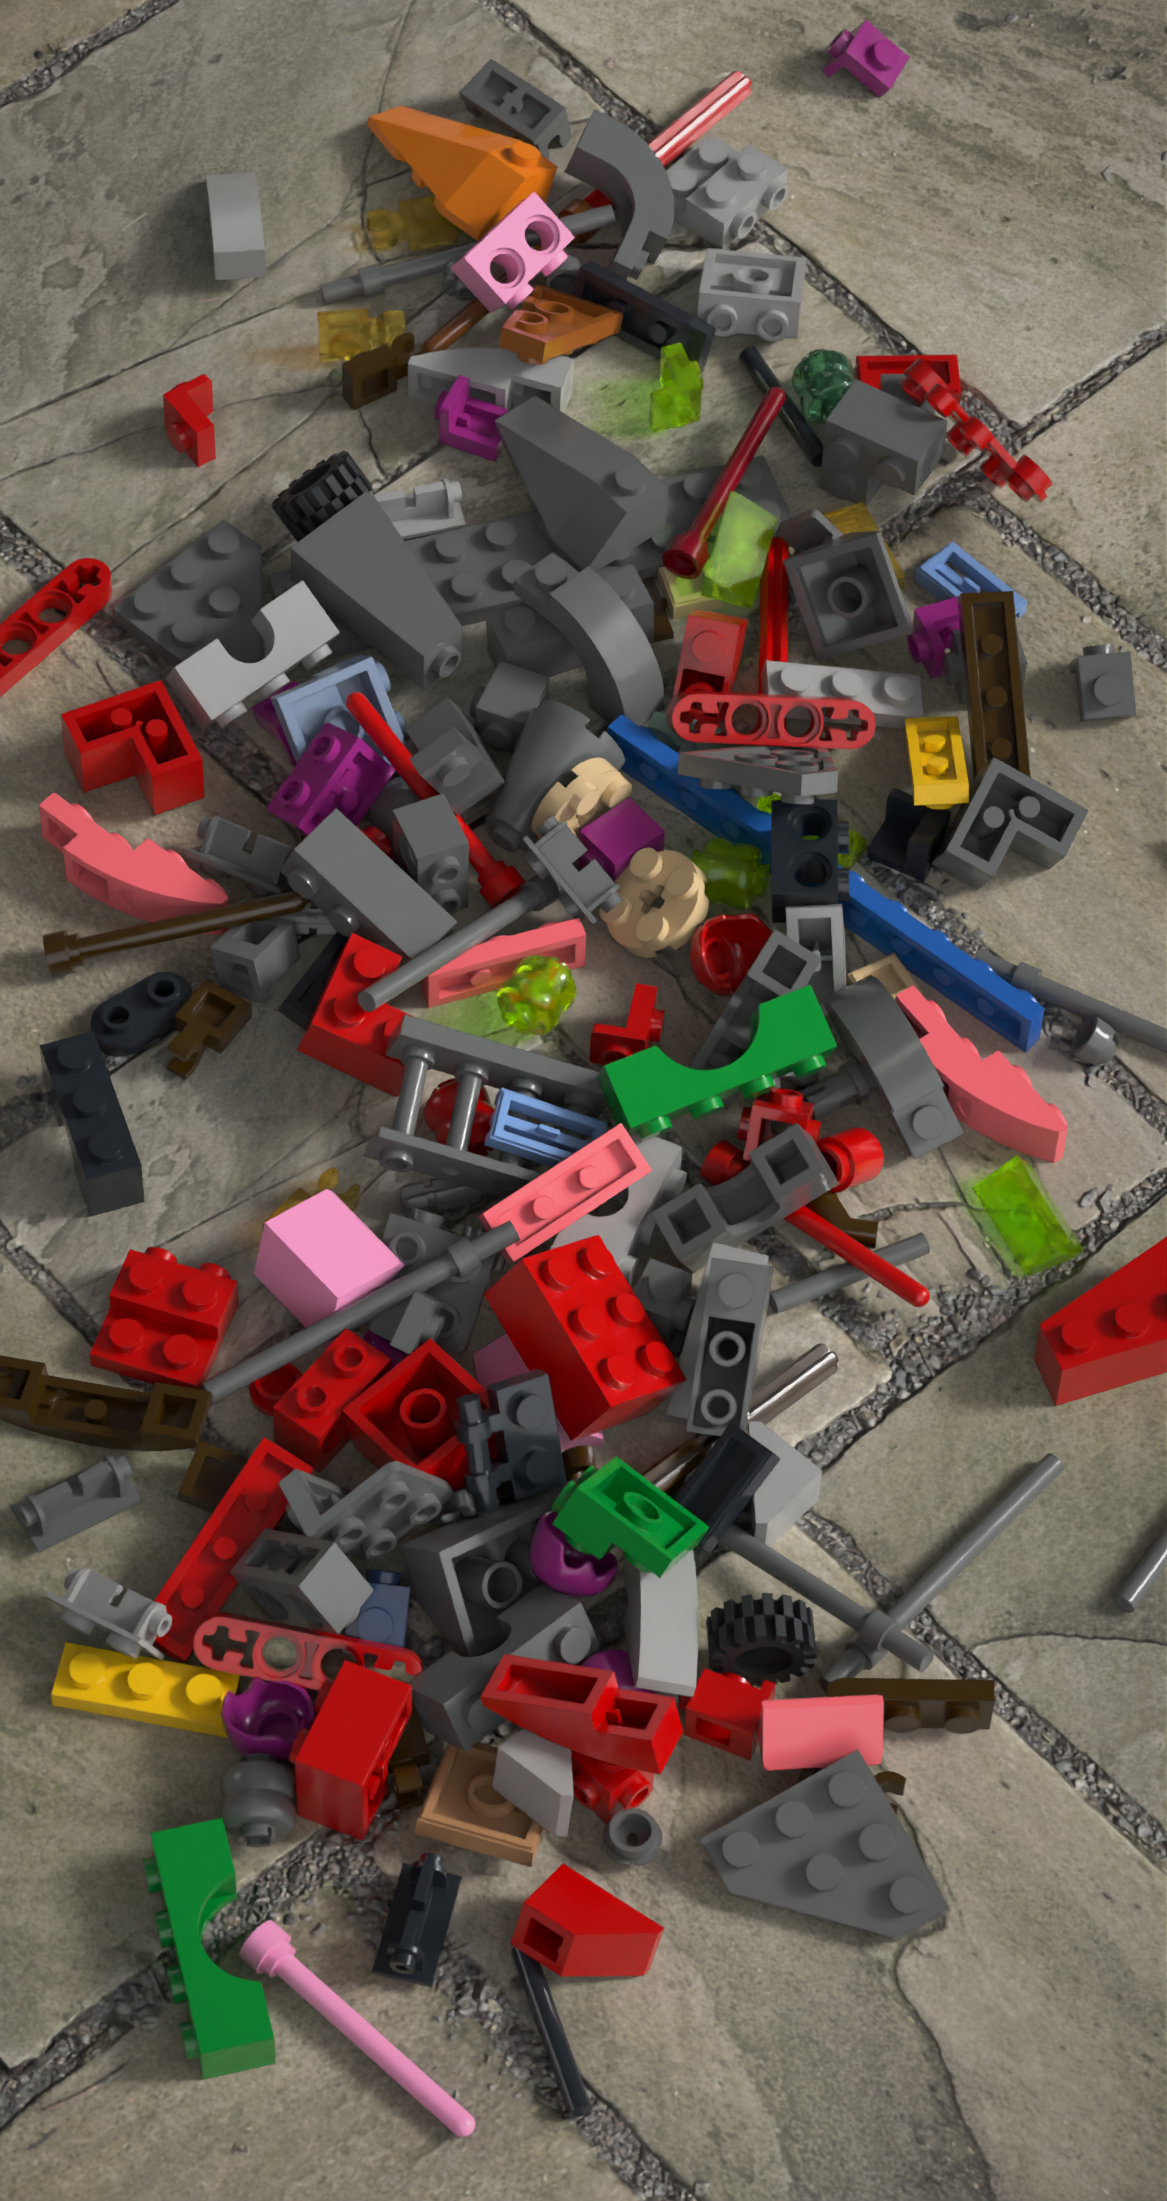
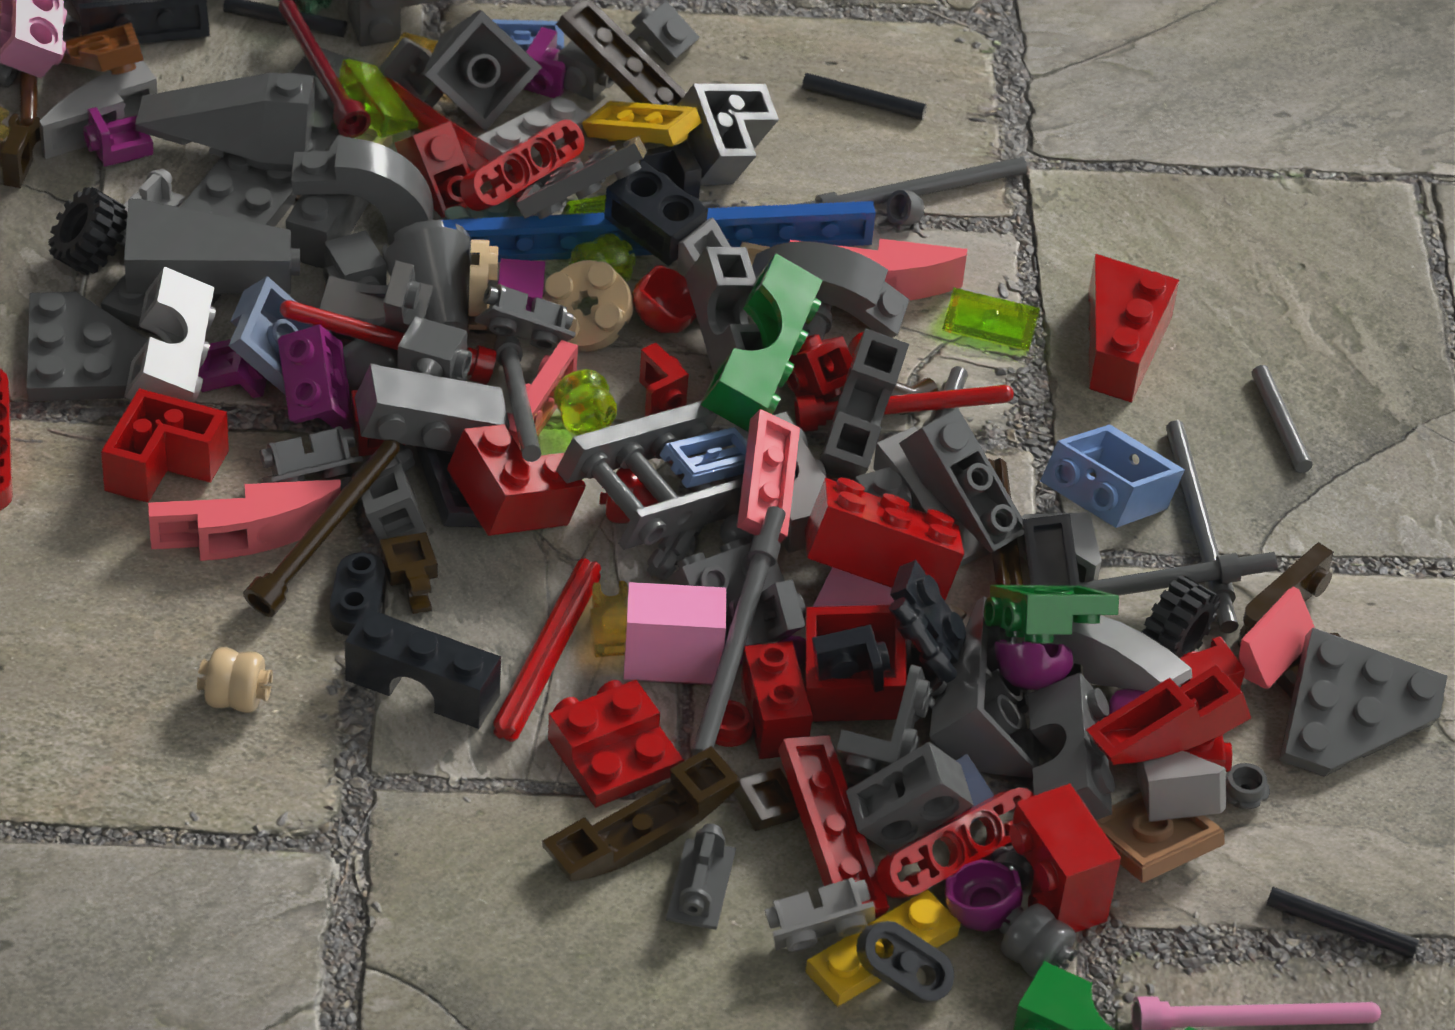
camera: 50 degrees left, 10 degrees down
black hinge [372,1853,462,1988] -> none
red slope [510,1863,664,1977] -> none
clear neon green bracket [649,342,704,432] -> none
none -> red axle [493,558,601,742]
none -> black bracket [812,624,891,693]
none -> black plate [856,921,954,1003]
none -> medium blue window [1040,424,1185,528]

